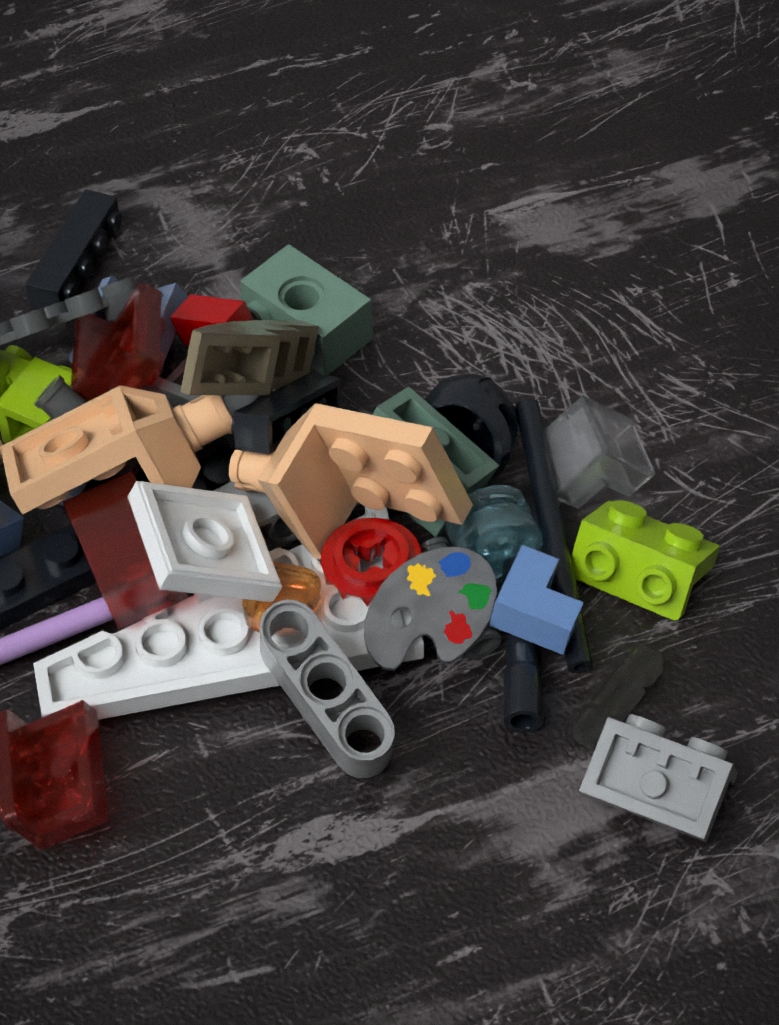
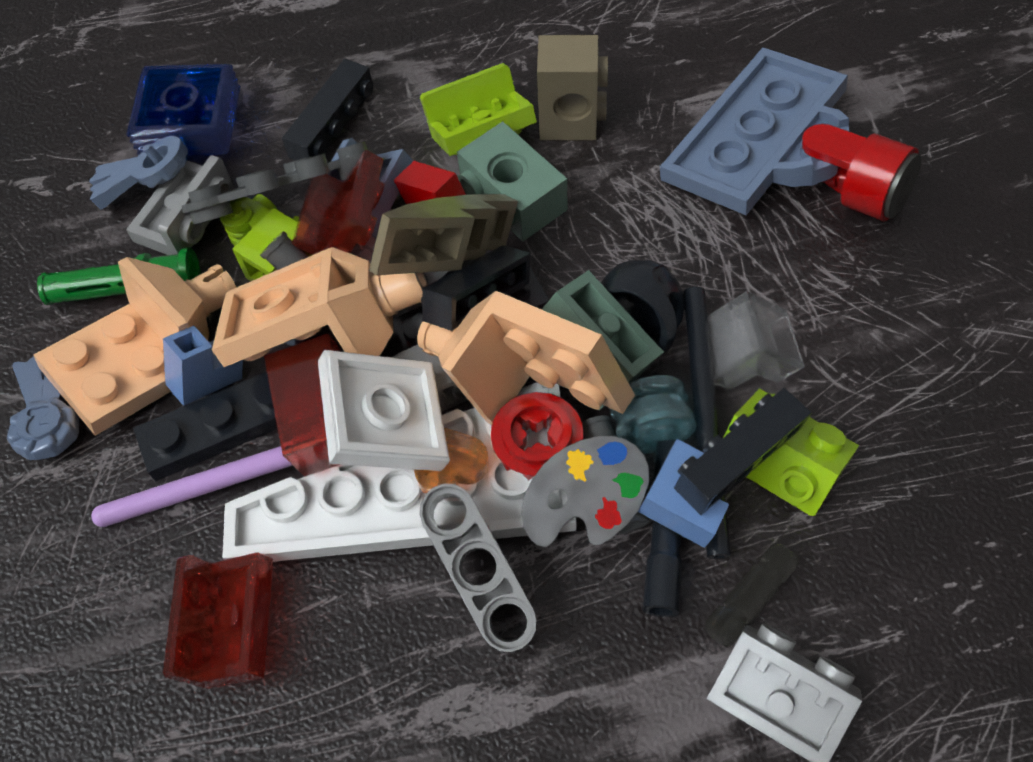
camera: 10 degrees right, 10 degrees up
none -> lime bracket [420,63,537,156]
none -> dark tan brick [537,35,608,140]
none -> sand blue plate [660,47,921,222]
none -> black piece [674,388,812,515]

